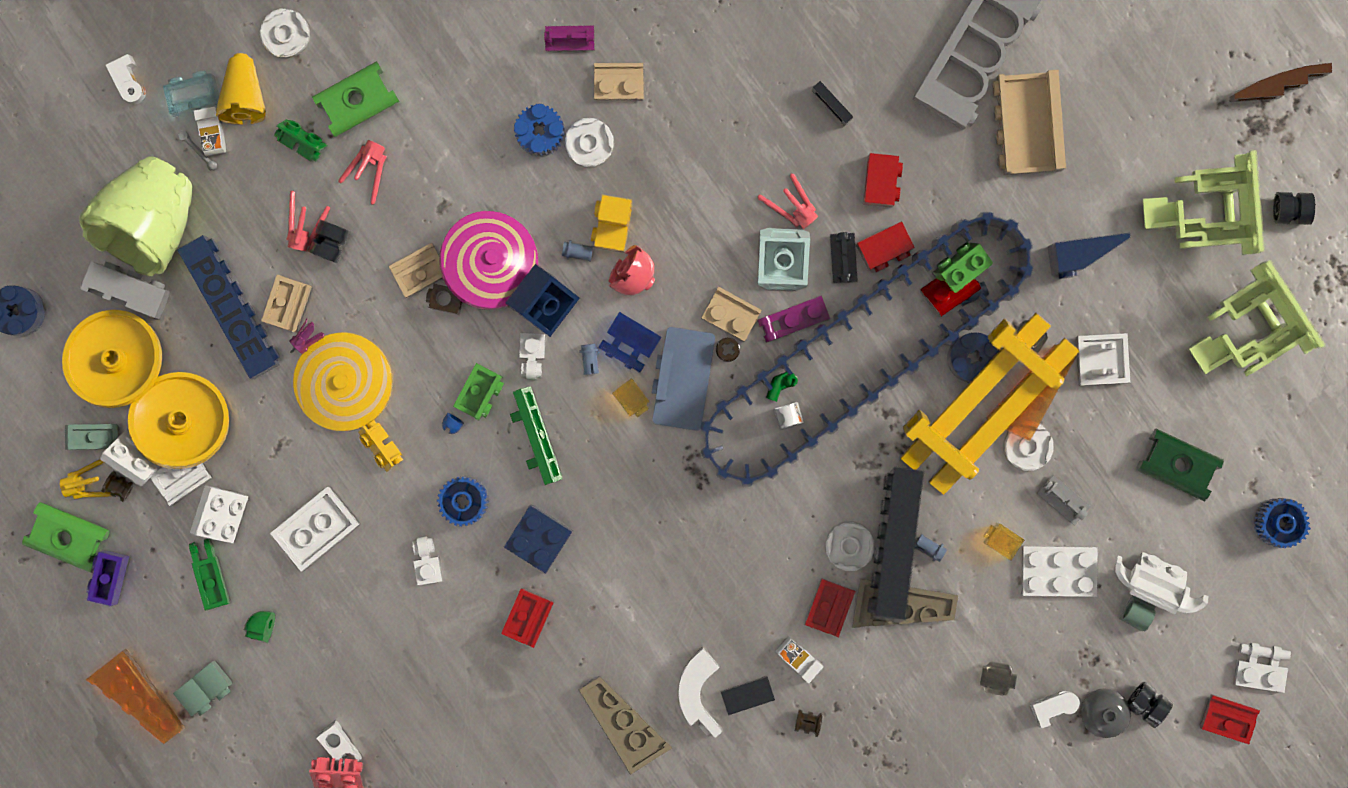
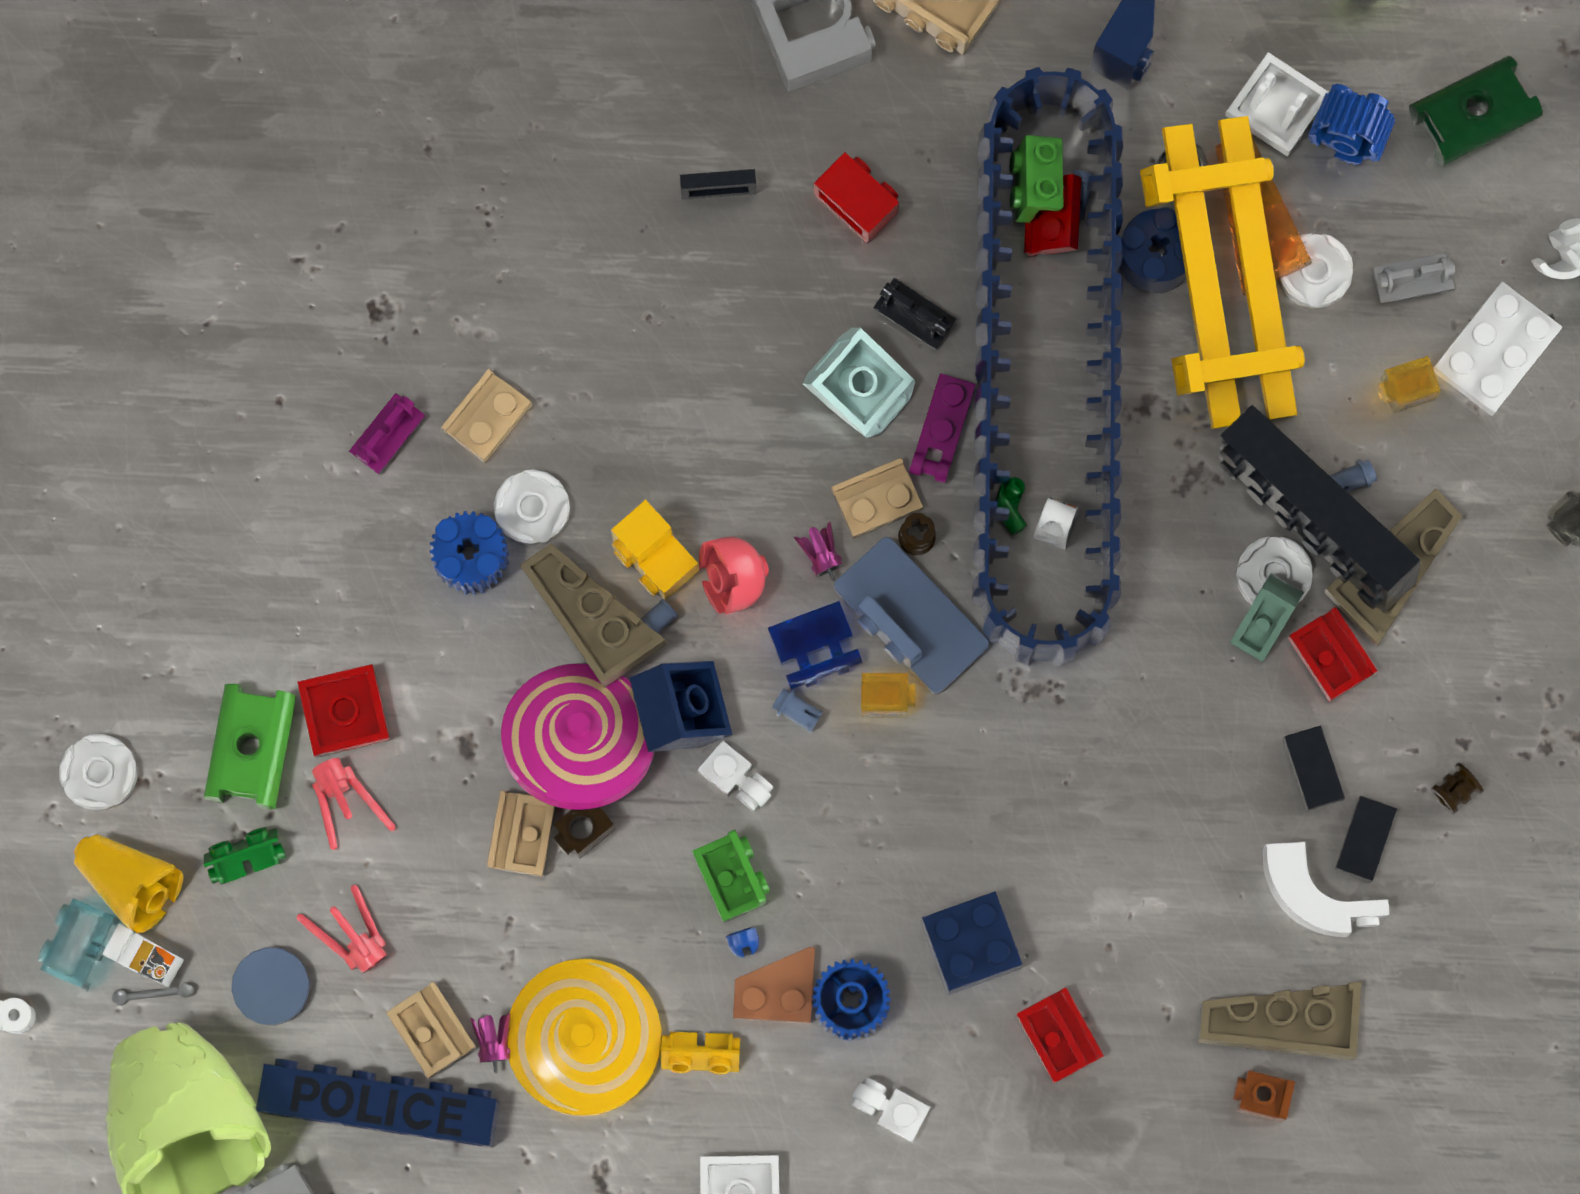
camera: 55 degrees left, 10 degrees down
black wheel [307,220,350,263] -> none
green hinge [510,386,563,485] -> none
coral plant [758,174,818,229] -> none
white leg [776,636,823,683] -> none
red piece [856,221,915,272] -> none
none -> sand blue tile [231,947,311,1026]
none -> red plate [297,664,390,758]
none -> dark tan wing [520,543,668,688]
none -> nougat wing [733,947,815,1024]
none -> flat silver piece [794,522,843,581]
none -> sand green plate [1230,573,1304,662]
none -> dark orange brick [1232,1070,1295,1122]
none -> black tile [1283,725,1345,811]
none -> blue brick [1308,84,1395,166]

